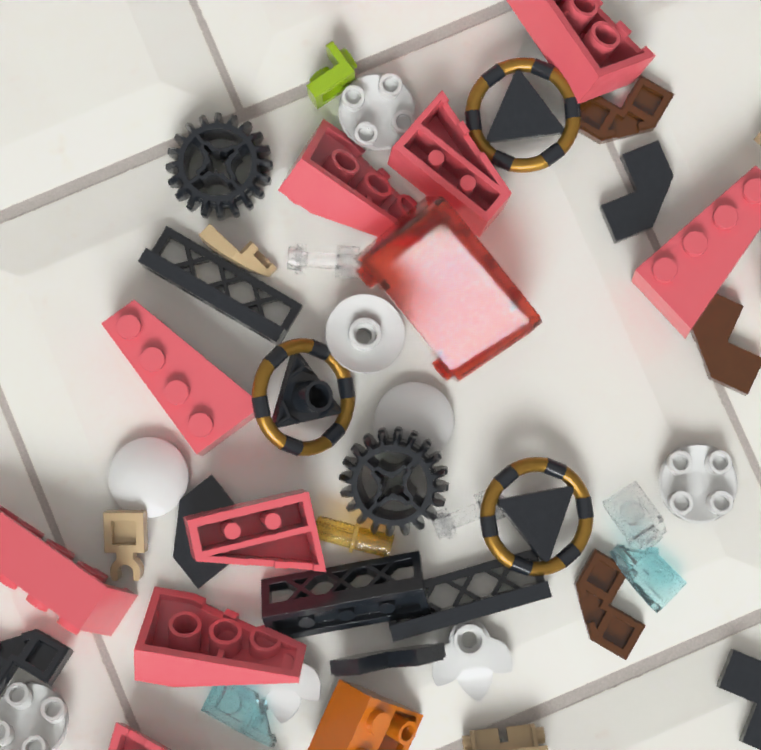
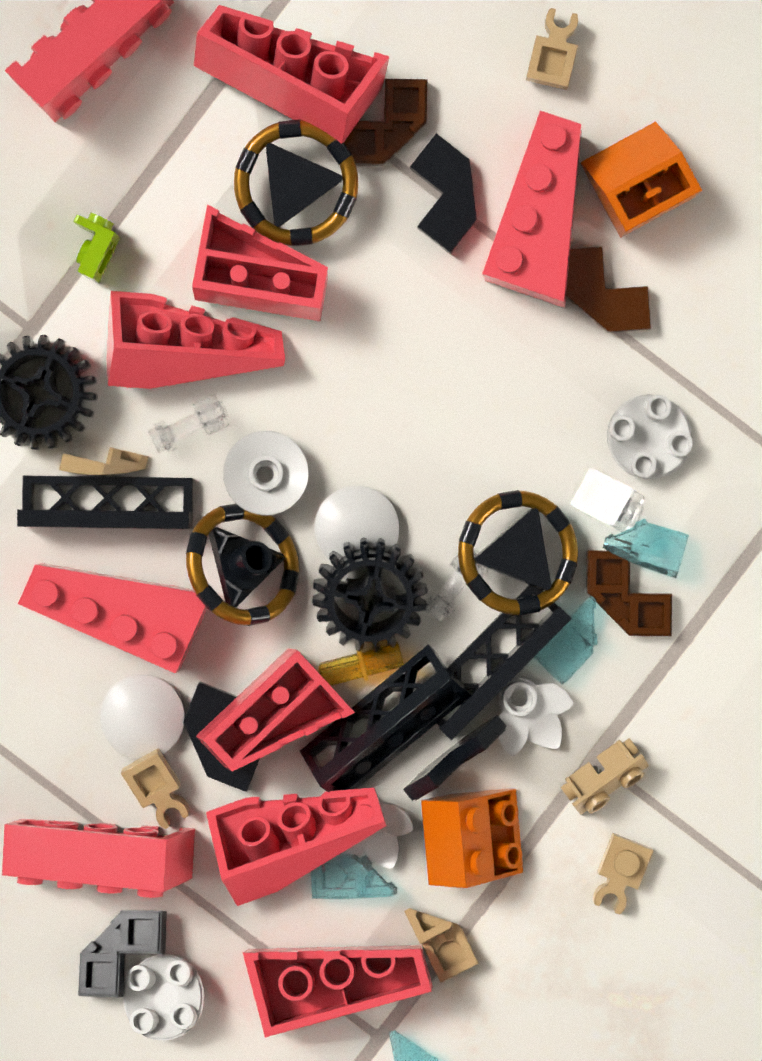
camera: 30 degrees left, 5 degrees up
white dish [338,73,417,151] -> none
clear red windscreen [353,196,543,382] -> none
none -> clear light blue slope [534,596,598,684]

